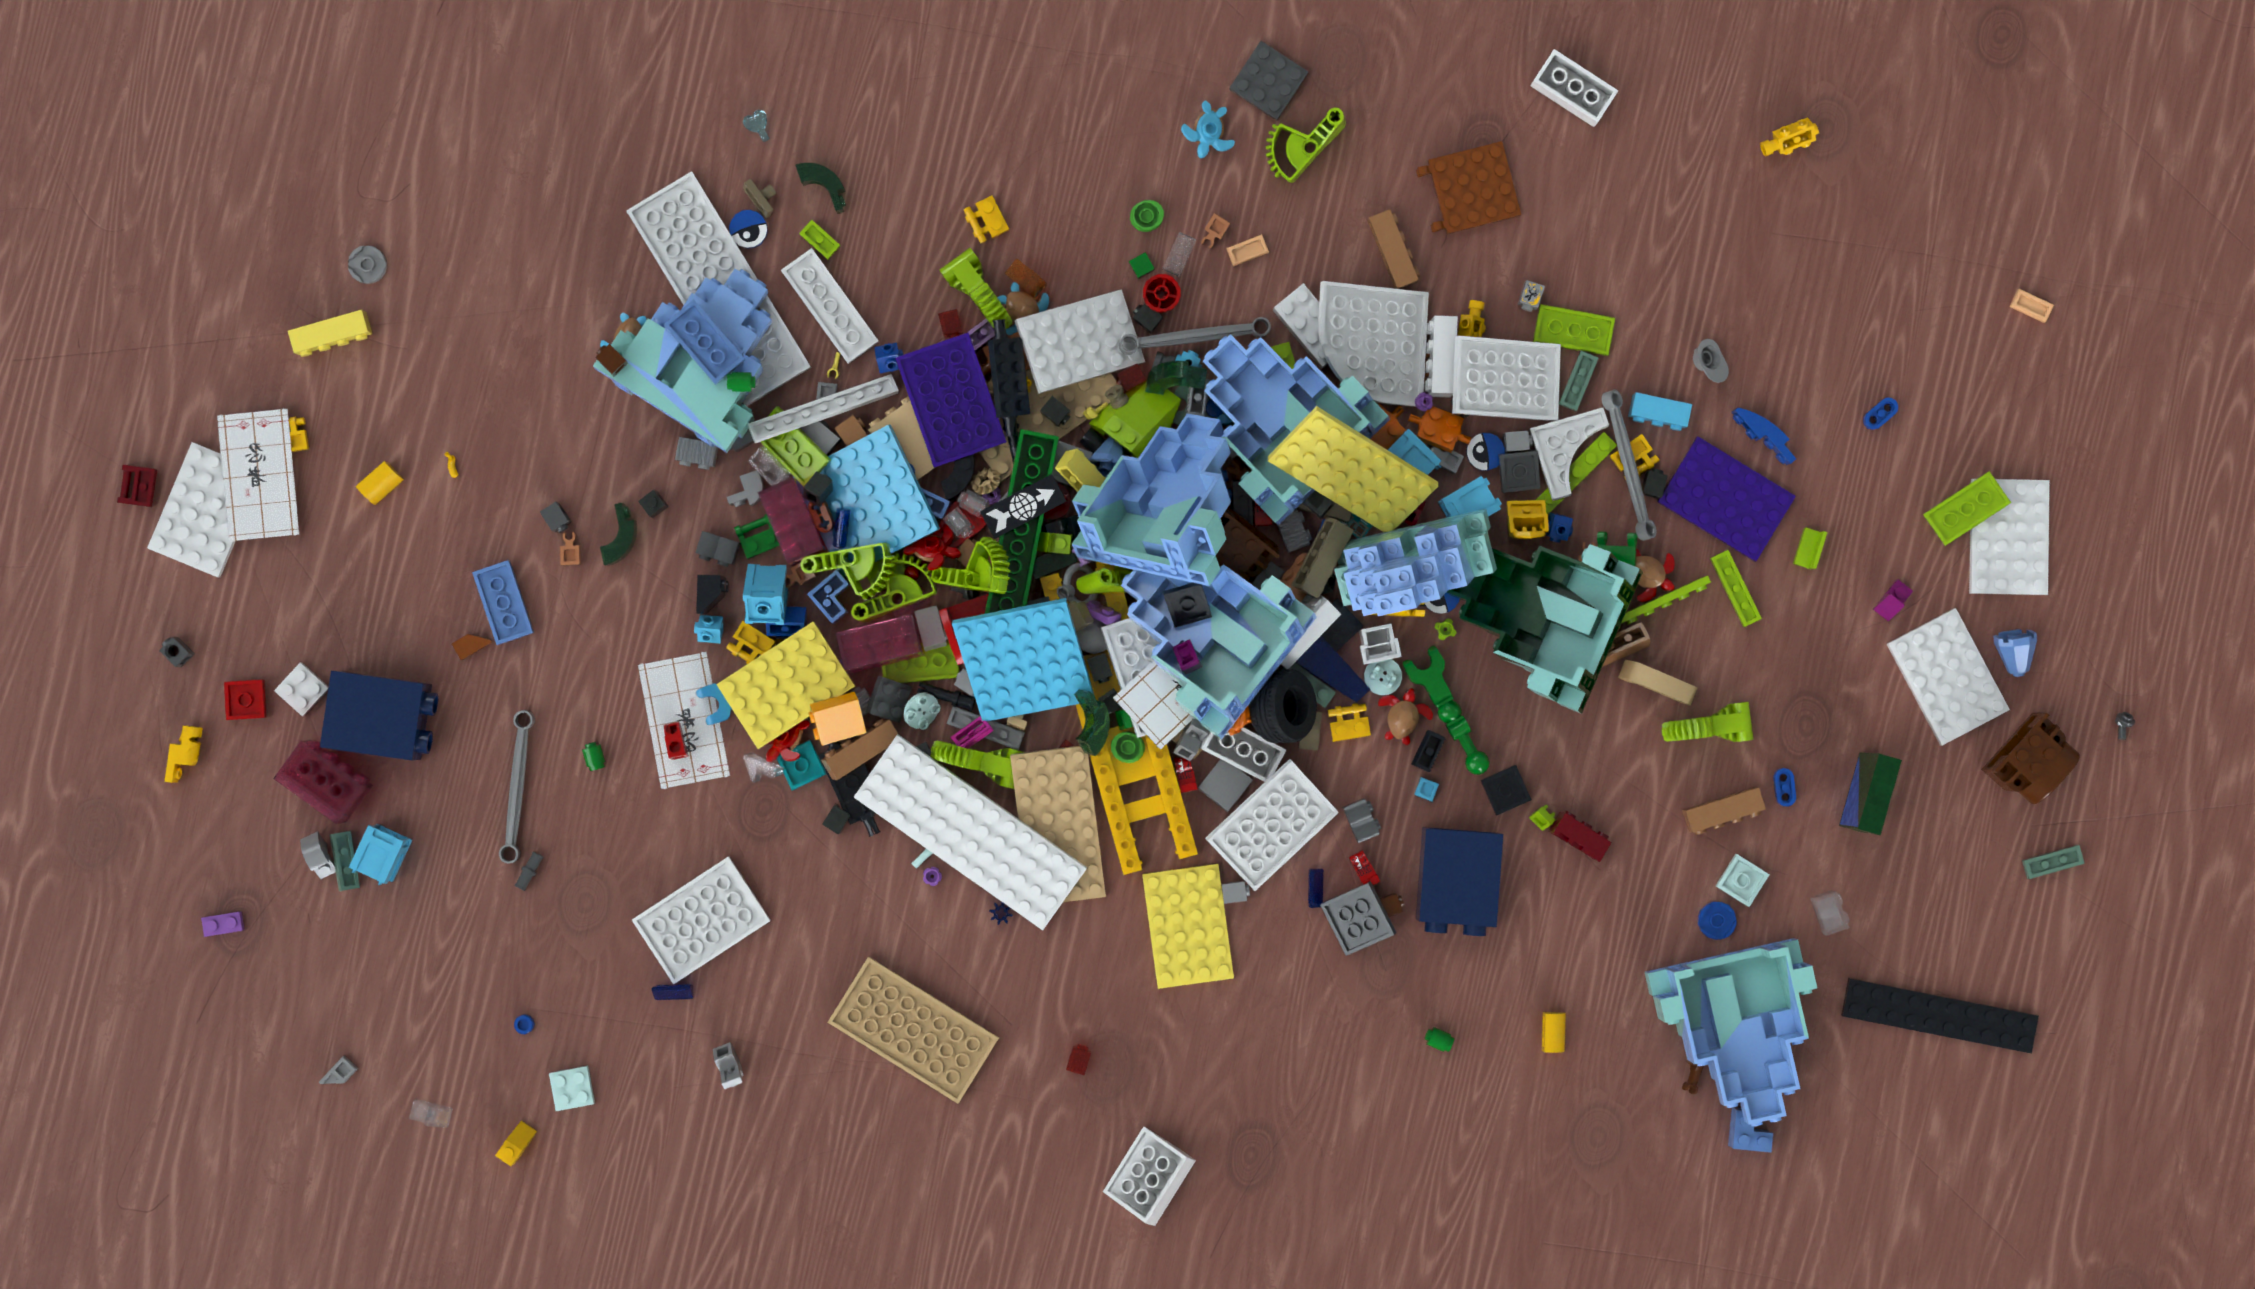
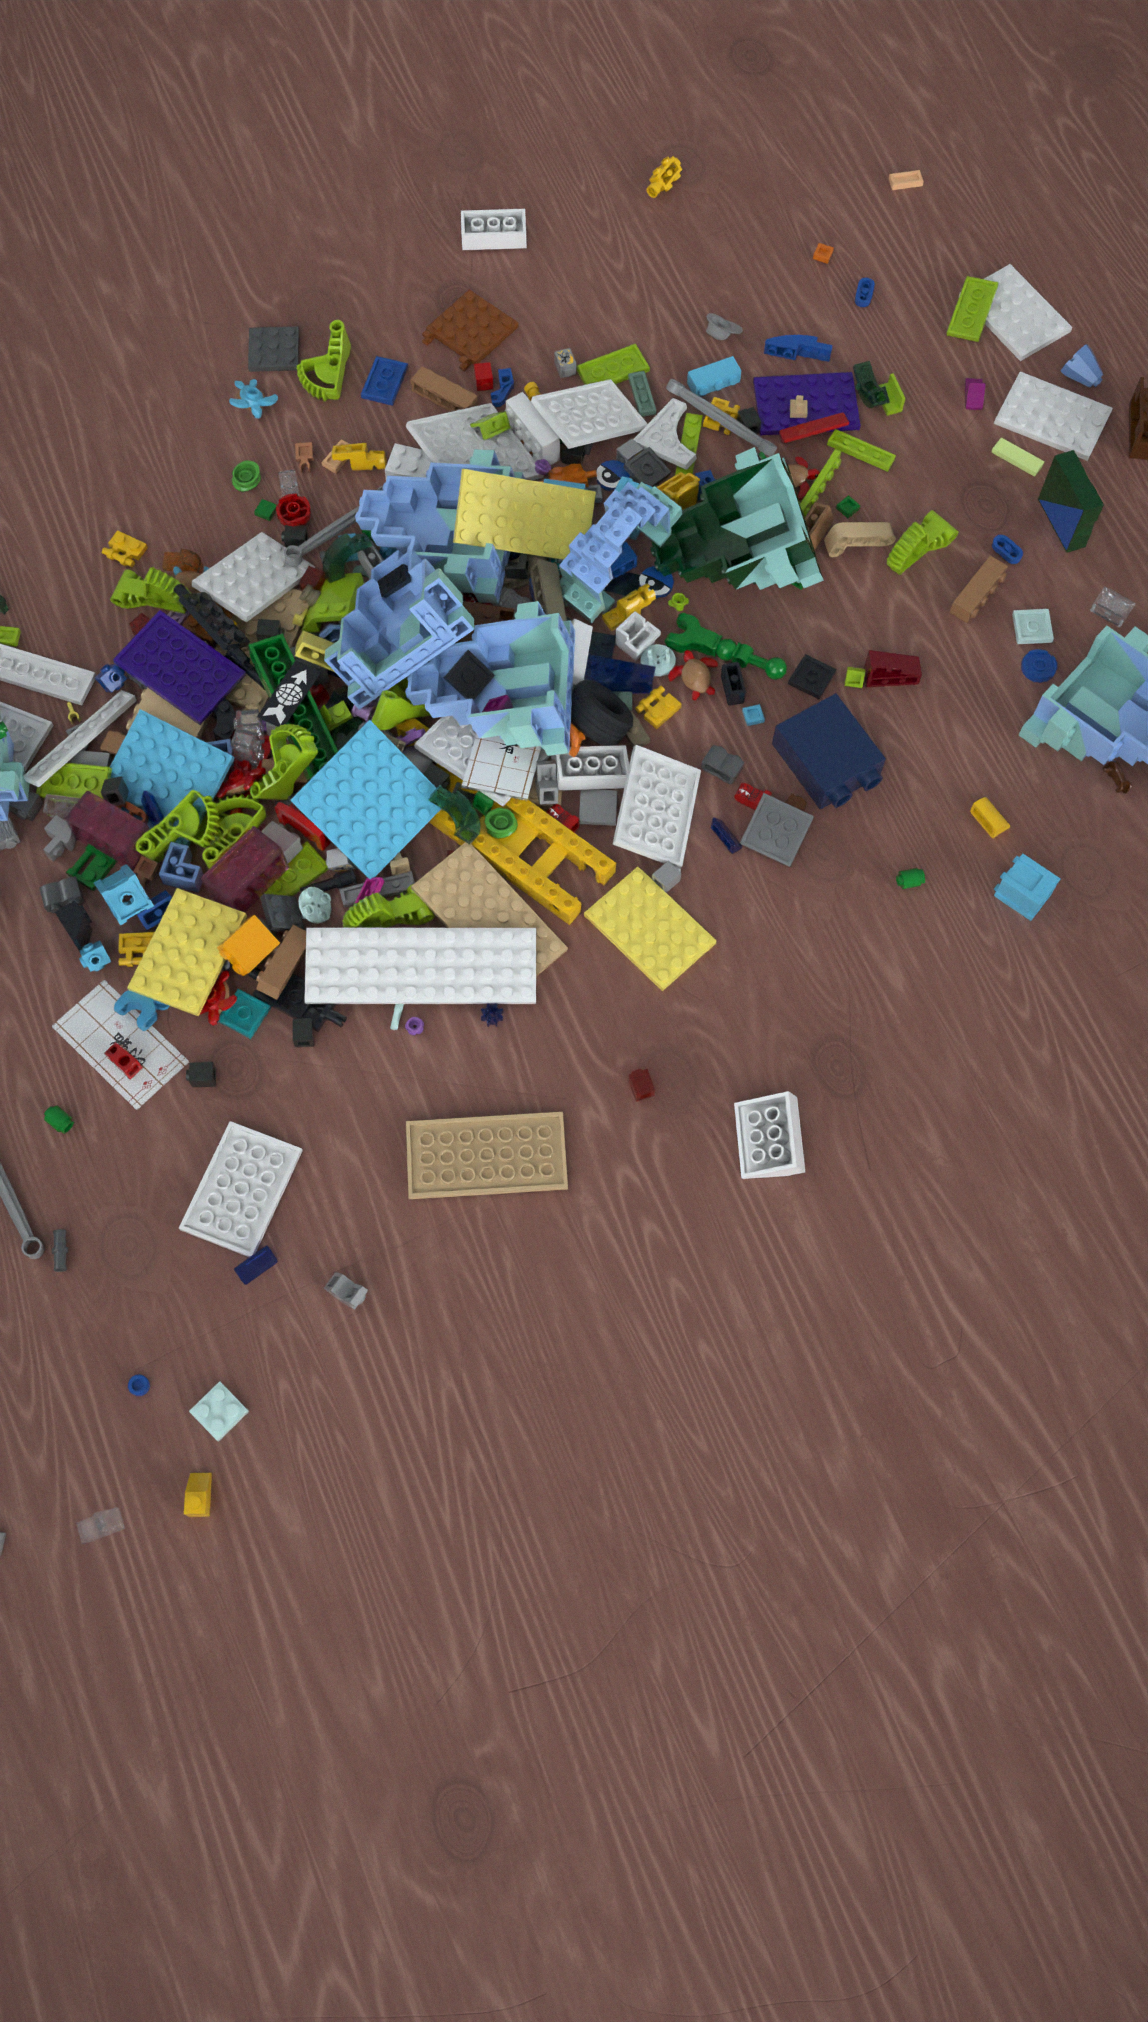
camera: 30 degrees left, 20 degrees down
clear slope [743,752,785,783] -> none
none -> pearl dark grey brick [186,1062,216,1087]
none -> yellow plate [331,443,387,471]
none -> blue tile [361,356,408,406]
none -> black plate [378,564,411,598]
none -> lime panel [470,411,511,440]
none -> red brick [474,362,493,391]
none -> blue piece [491,368,514,407]
none -> red slope [779,413,849,443]
none -> tan tile [790,395,807,418]
none -> orange plate [813,243,834,264]
none -> green tile [836,495,861,519]
none -> clear green arch [853,361,890,408]
none -> yellowish green tile [992,438,1044,477]
none -> medium azure container [993,854,1060,921]

